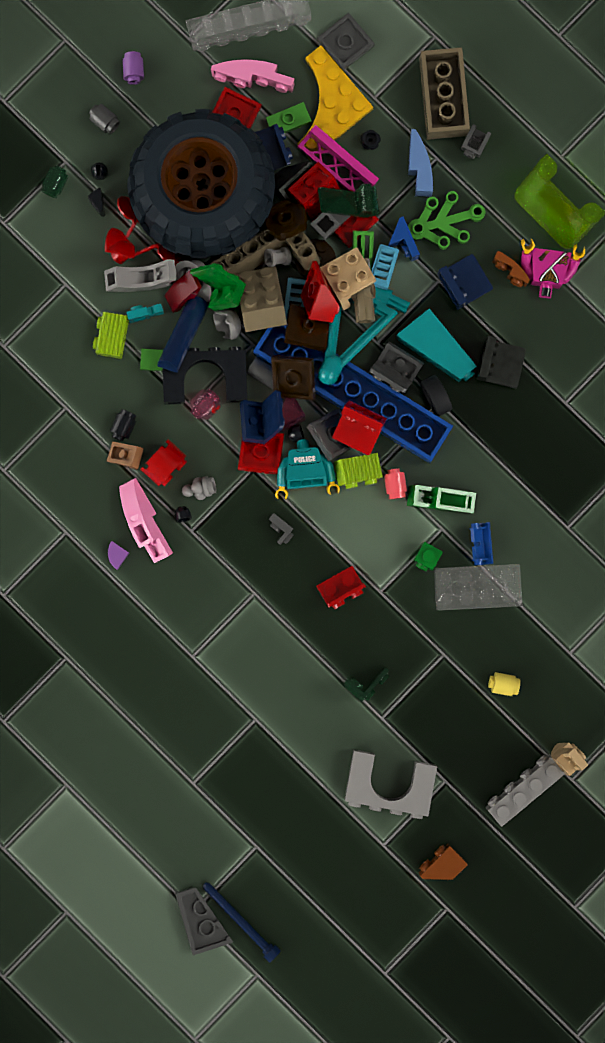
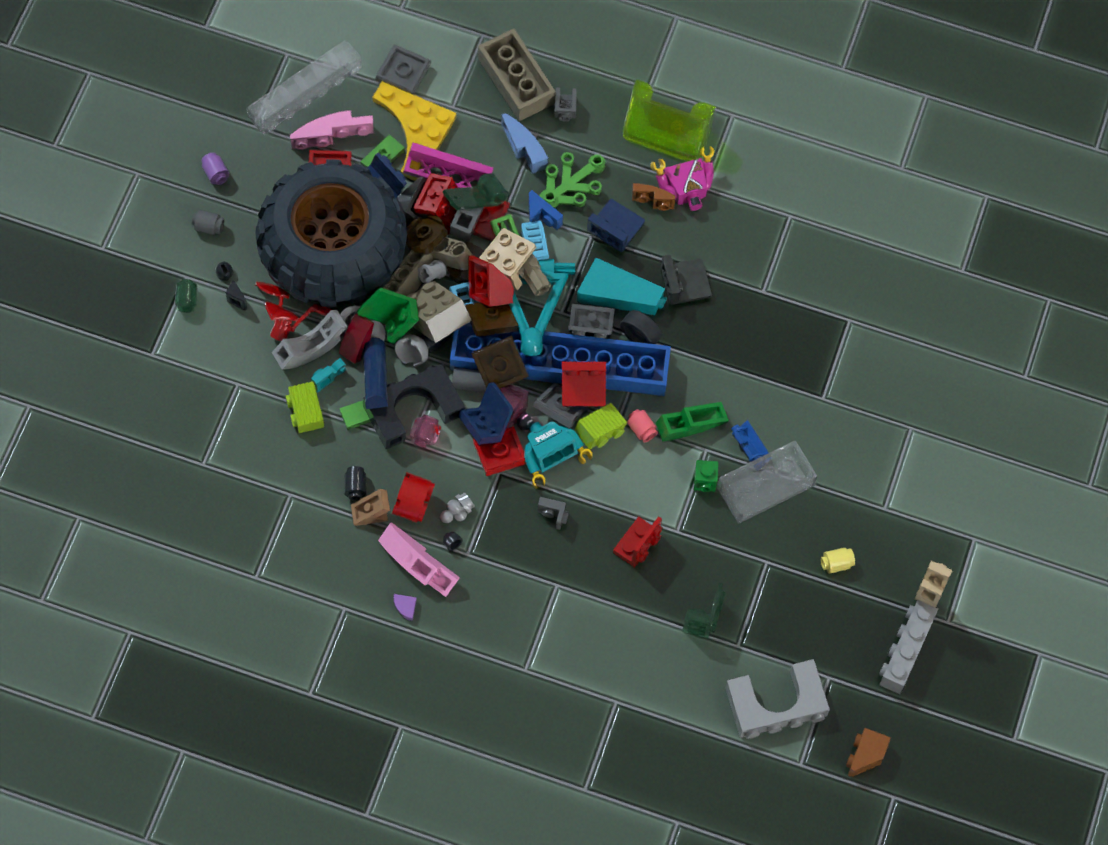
camera: 30 degrees left, 20 degrees down
black plate [360,130,381,150] -> none

